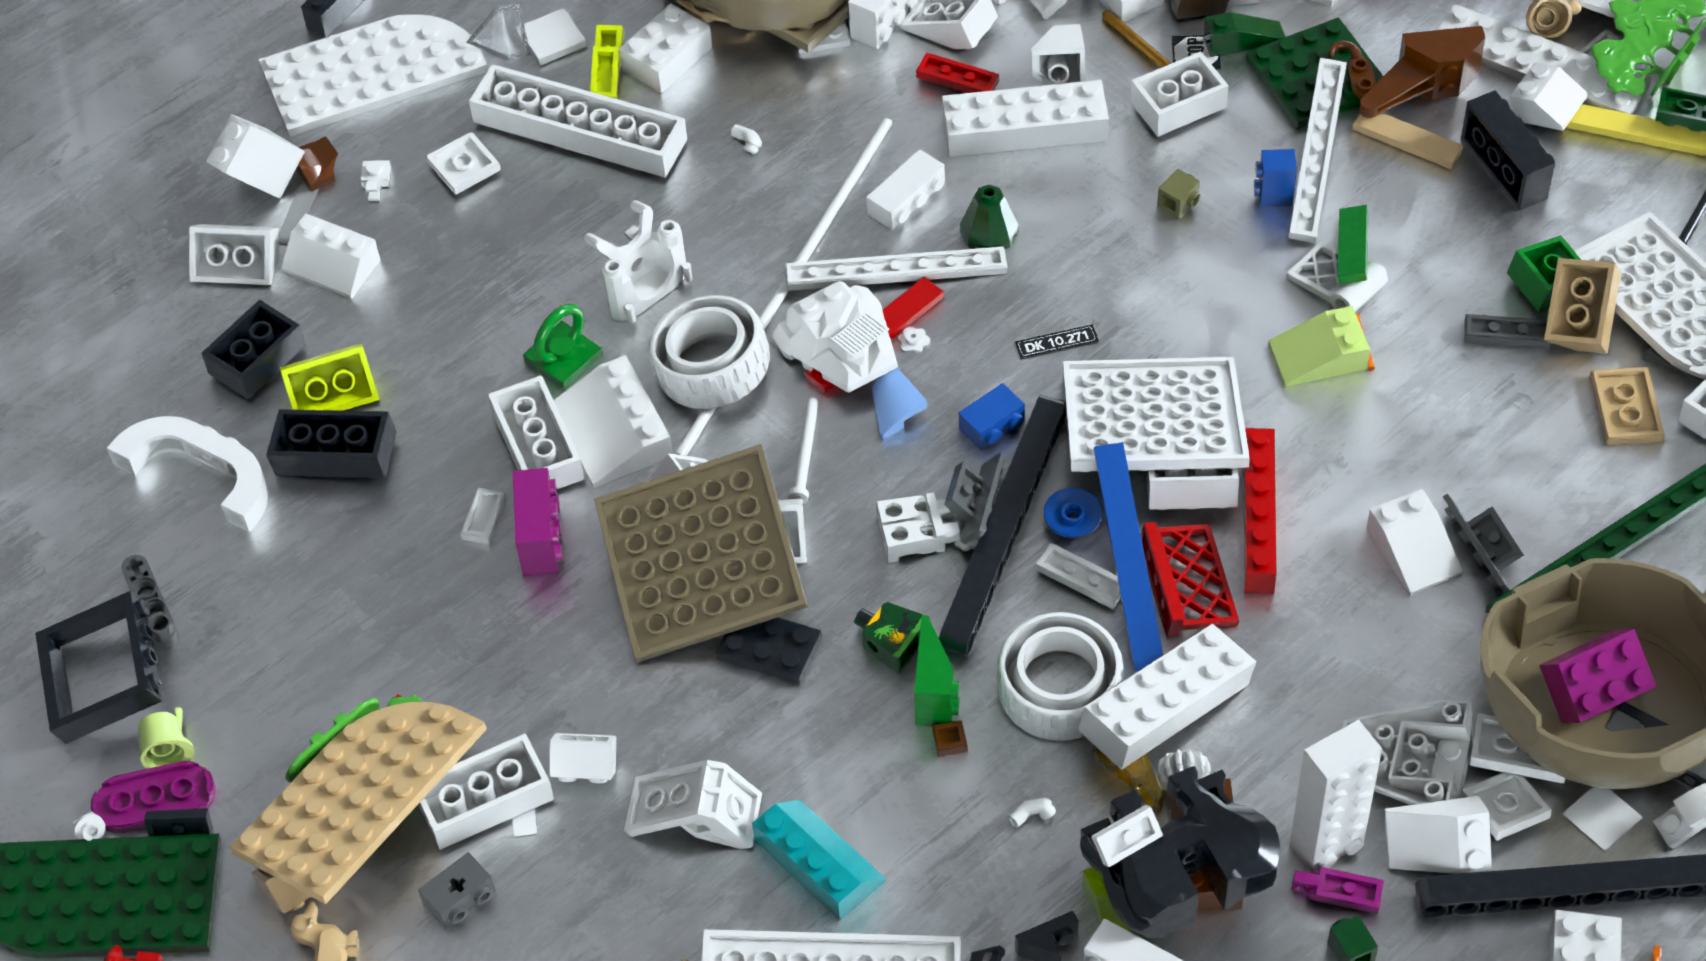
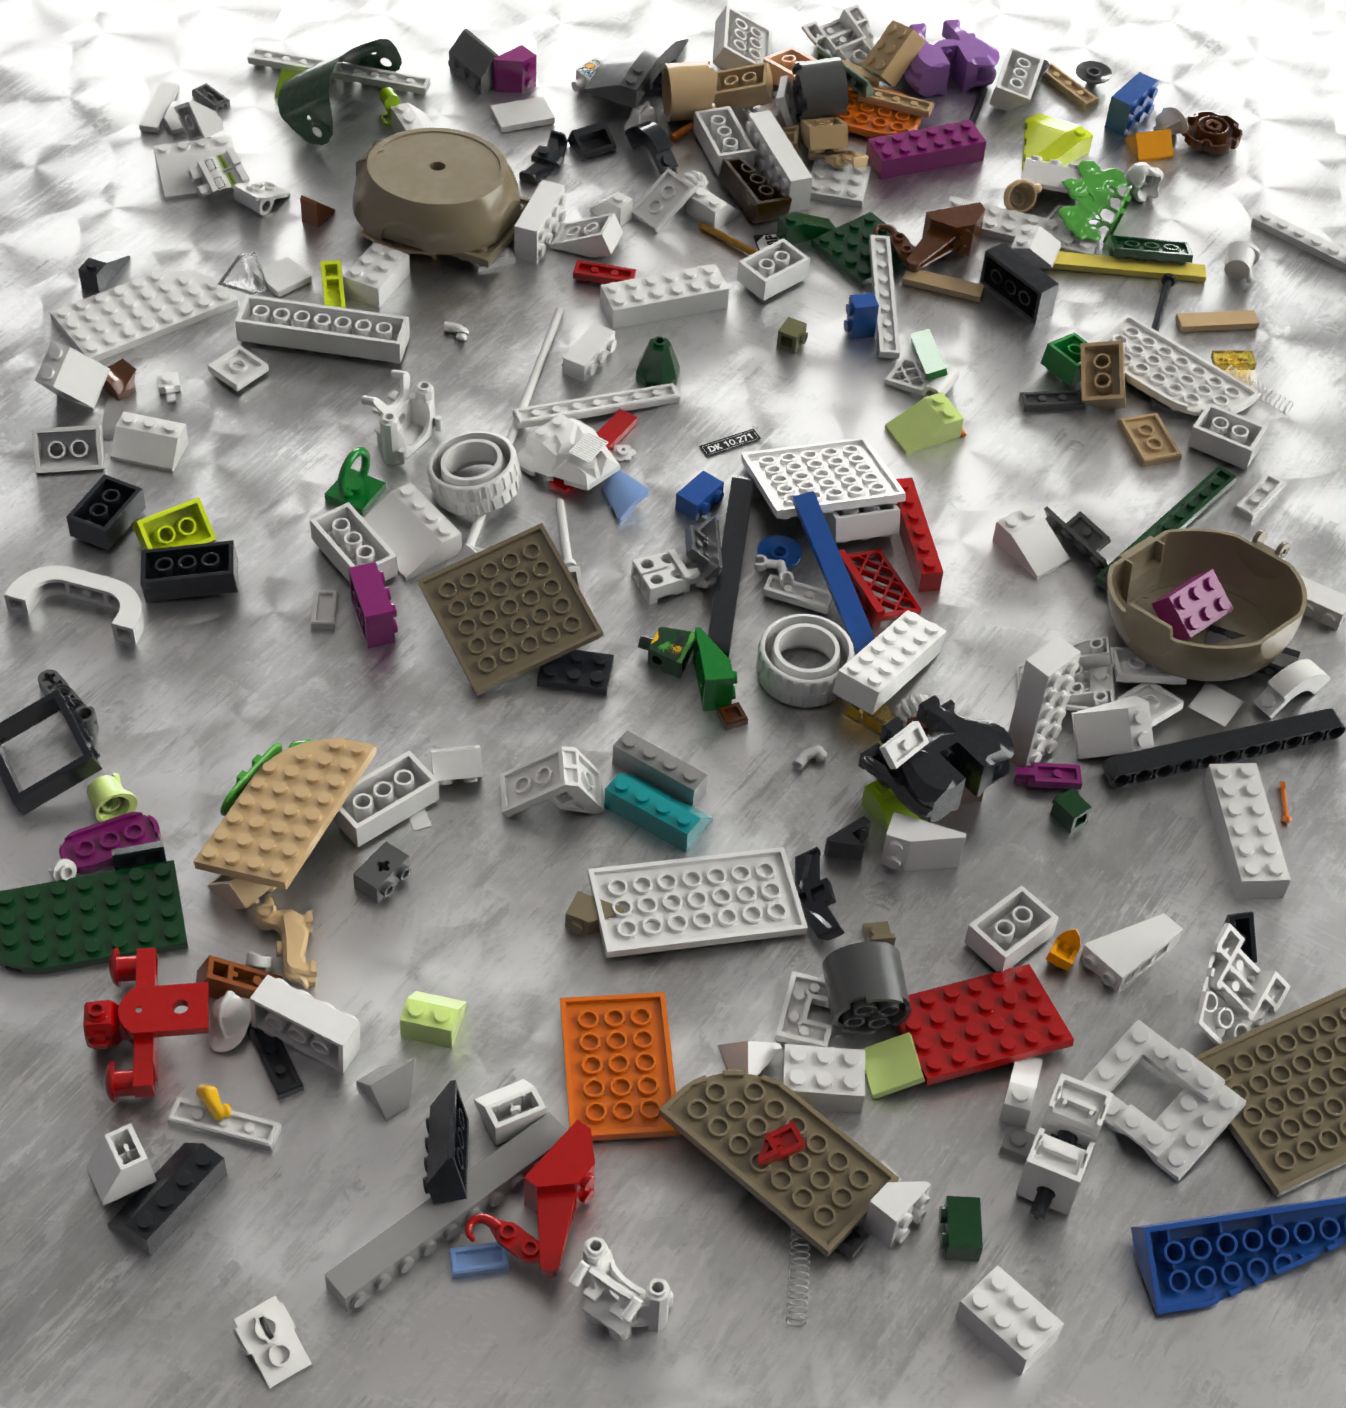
camera: 20 degrees left, 5 degrees down
white slope [1031,24,1085,85] -> none
none -> light grey brick [612,731,708,807]
none -> white arm [754,555,794,587]

